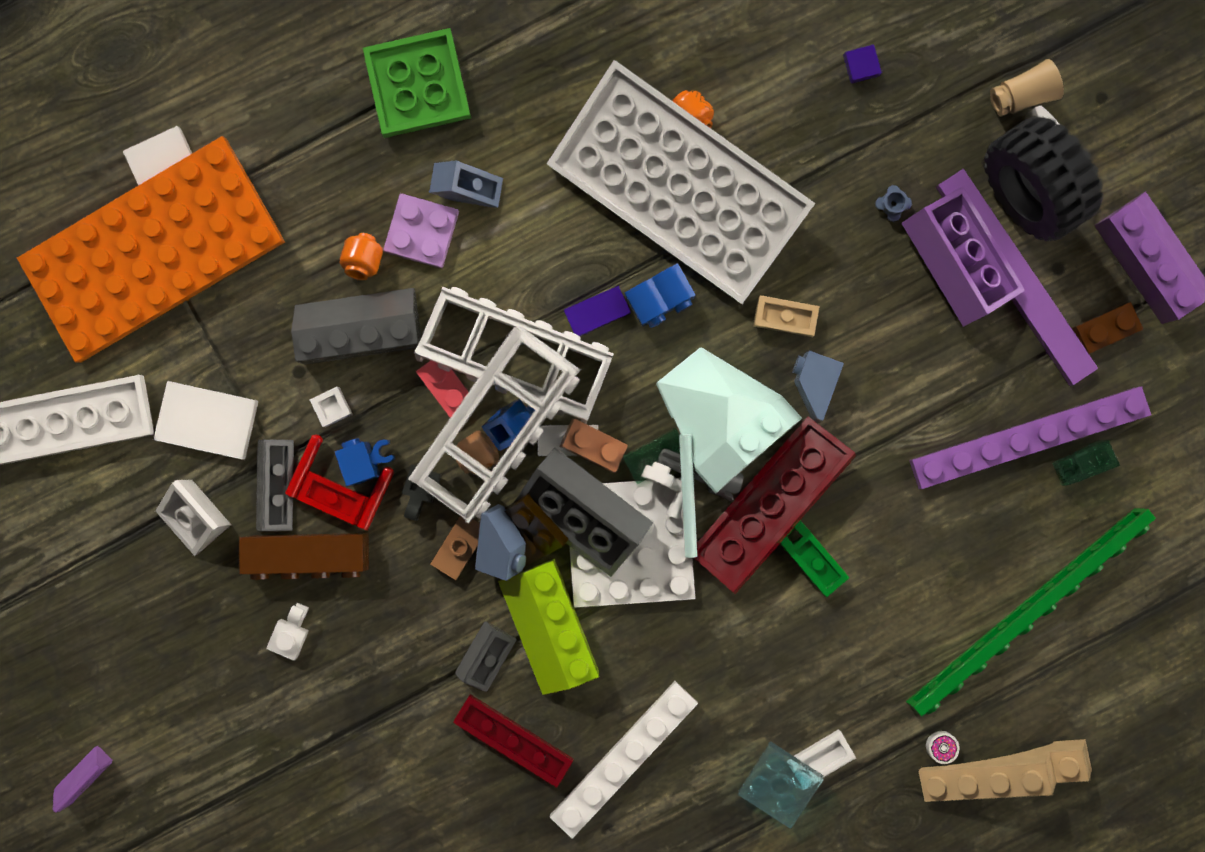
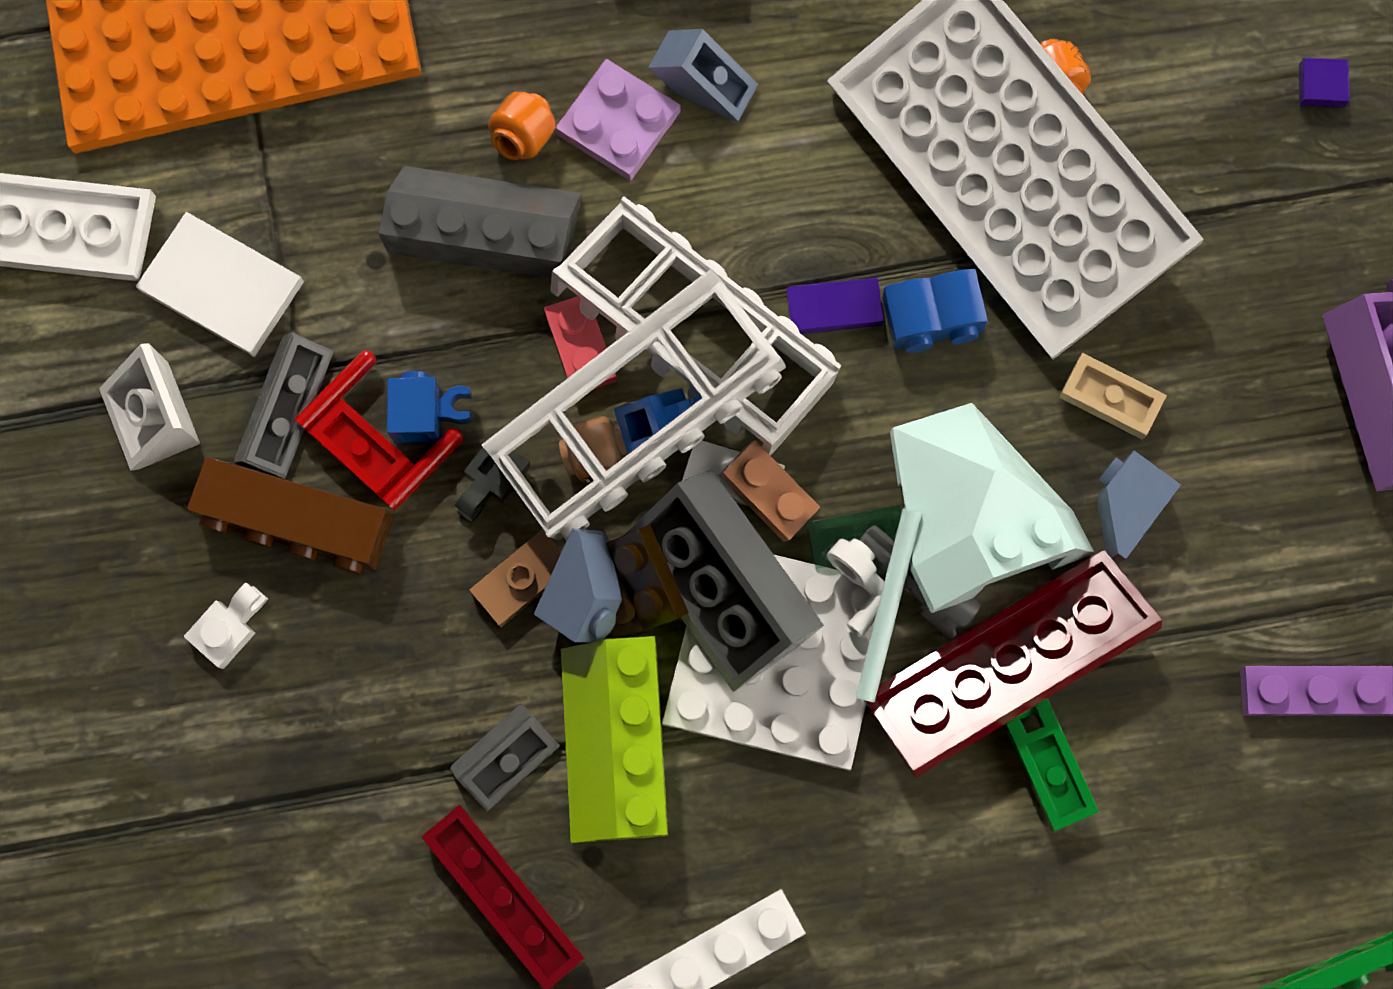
camera: 20 degrees right, 10 degrees down
white plate [310,387,352,428] -> none
sand blue plate [875,185,912,222] -> none

